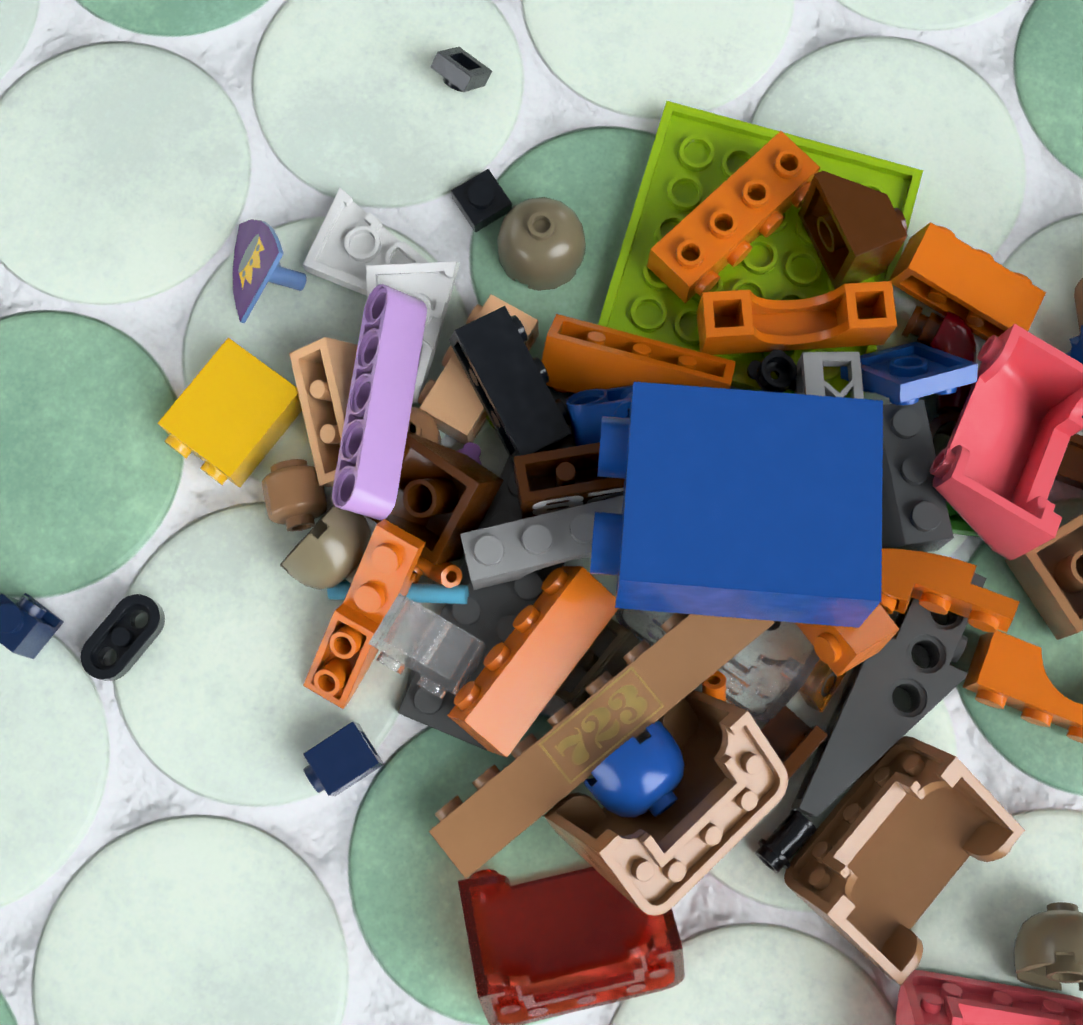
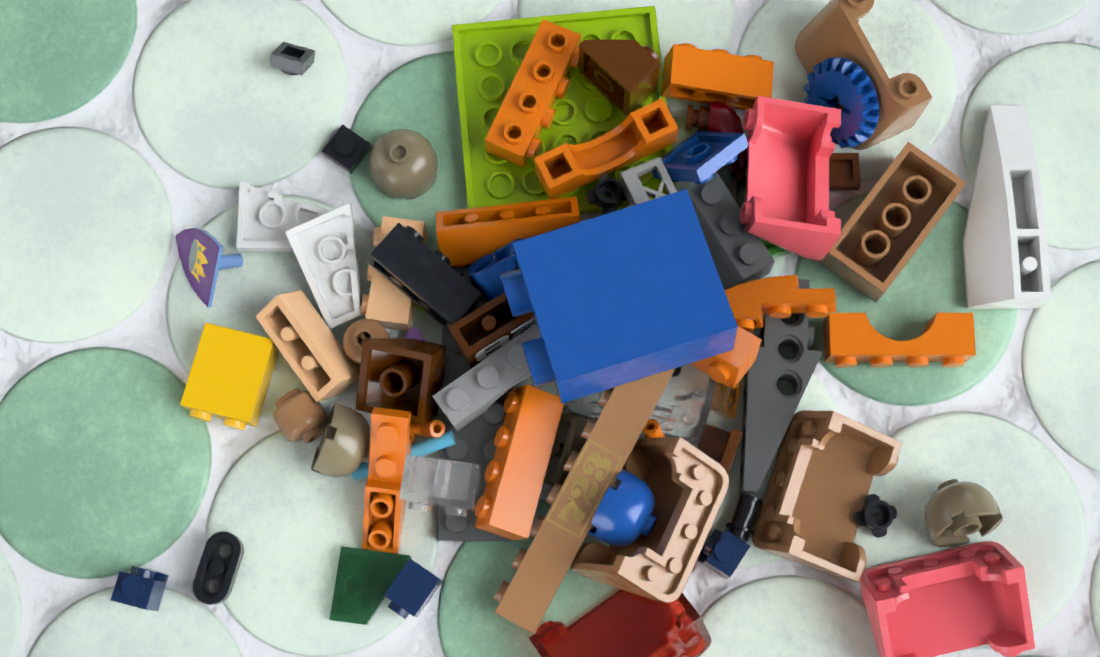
camera: 20 degrees left, 0 degrees up
lavender beam [332,284,427,520] -> none
none -> clear green wing [329,546,412,625]
none -> dark blue brick [697,528,750,579]
none -> black plate [854,494,897,538]

